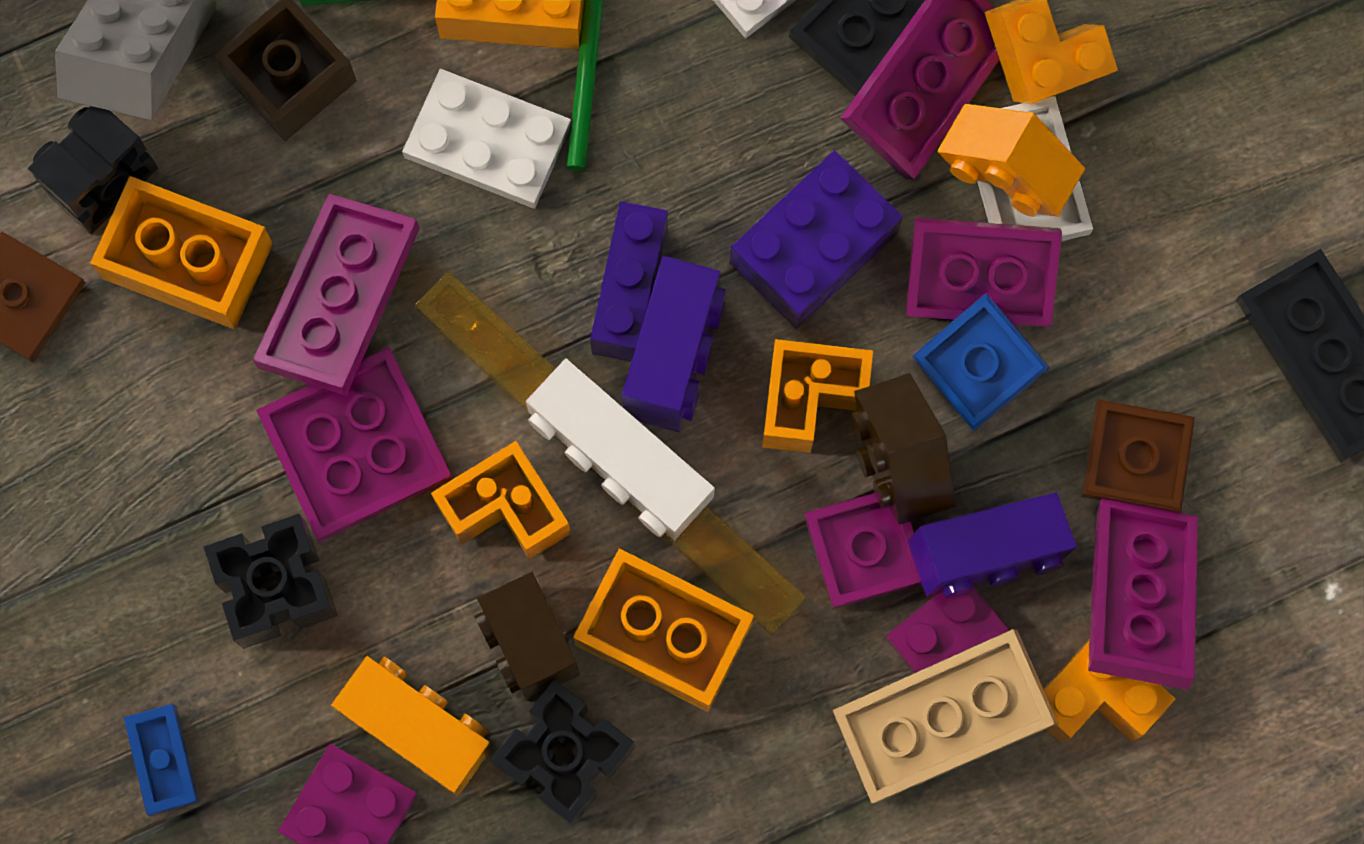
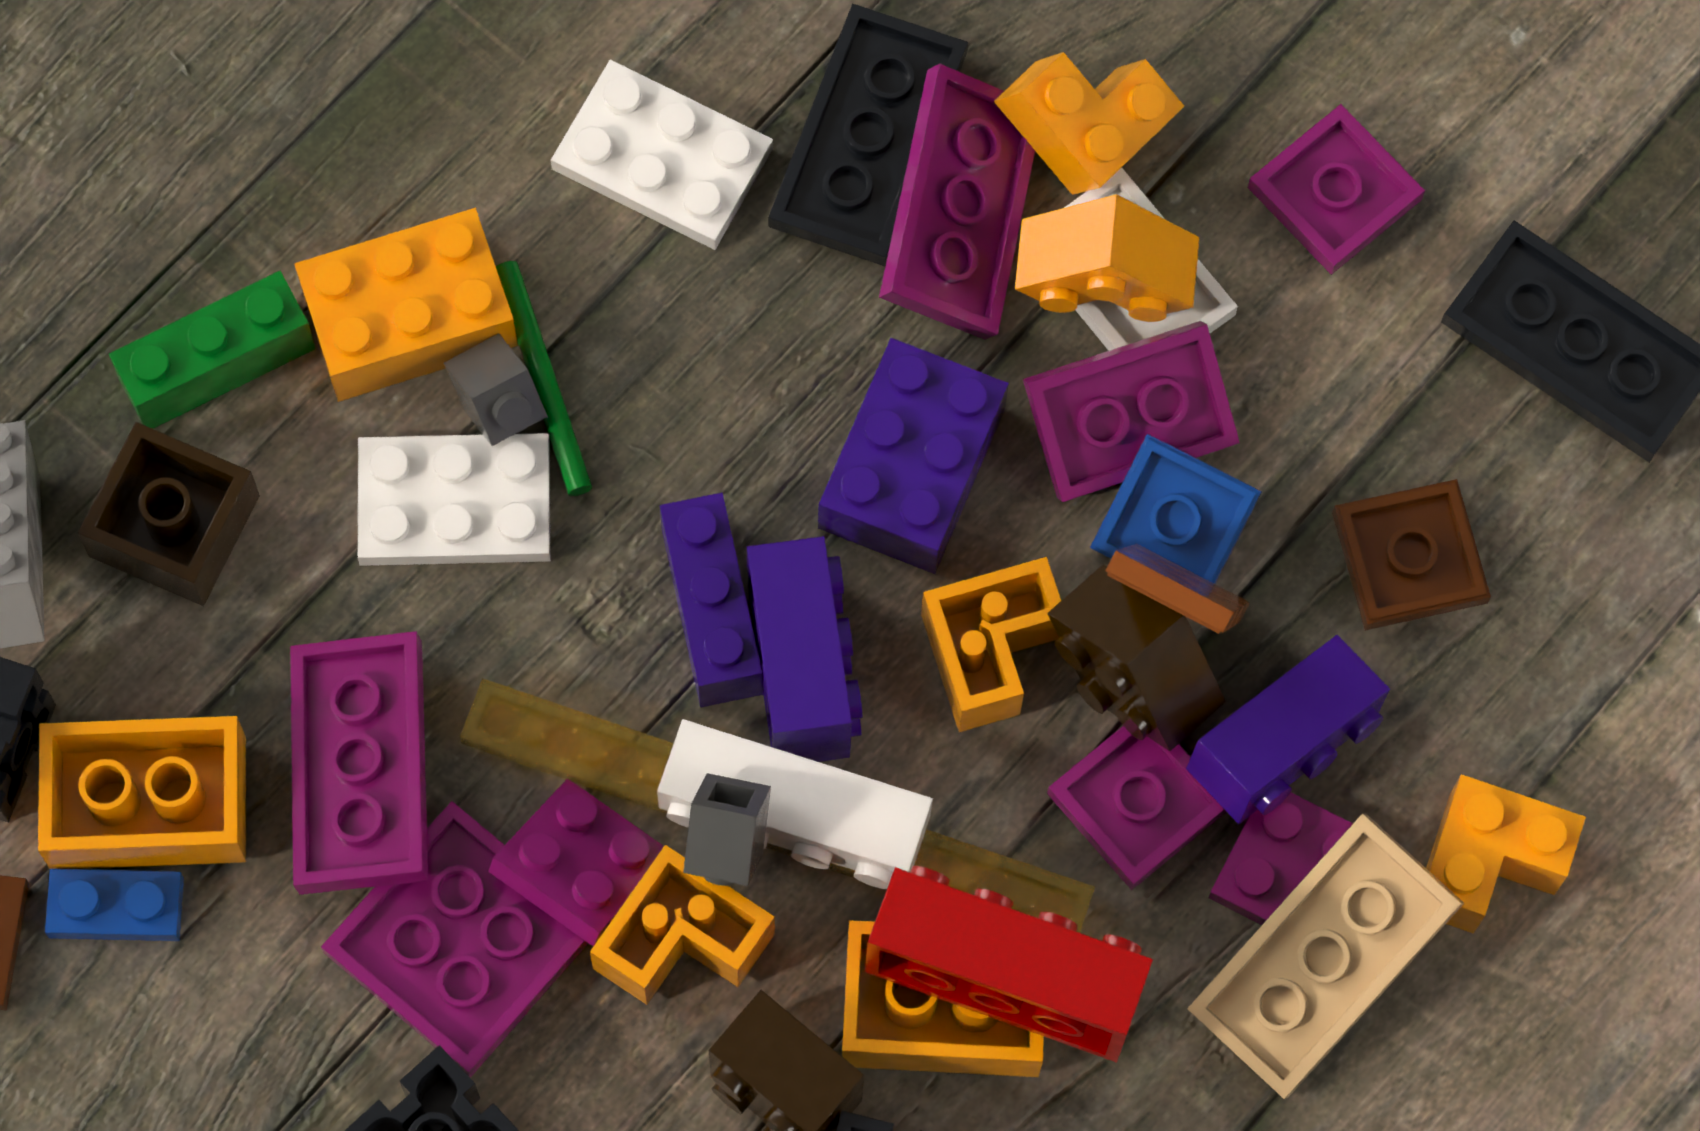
camera: 25 degrees left, 5 degrees down
magenta plate [1088,498,1198,690] -> none
none -> blue plate [45,869,184,941]
none -> dark grey brick [444,333,548,446]
none -> magenta plate [488,778,664,946]
none -> dark grey brick [683,773,771,886]
none -> red brick [865,866,1153,1063]
none -> dark orange tile [1105,544,1250,634]
none -> magenta plate [1247,104,1425,275]

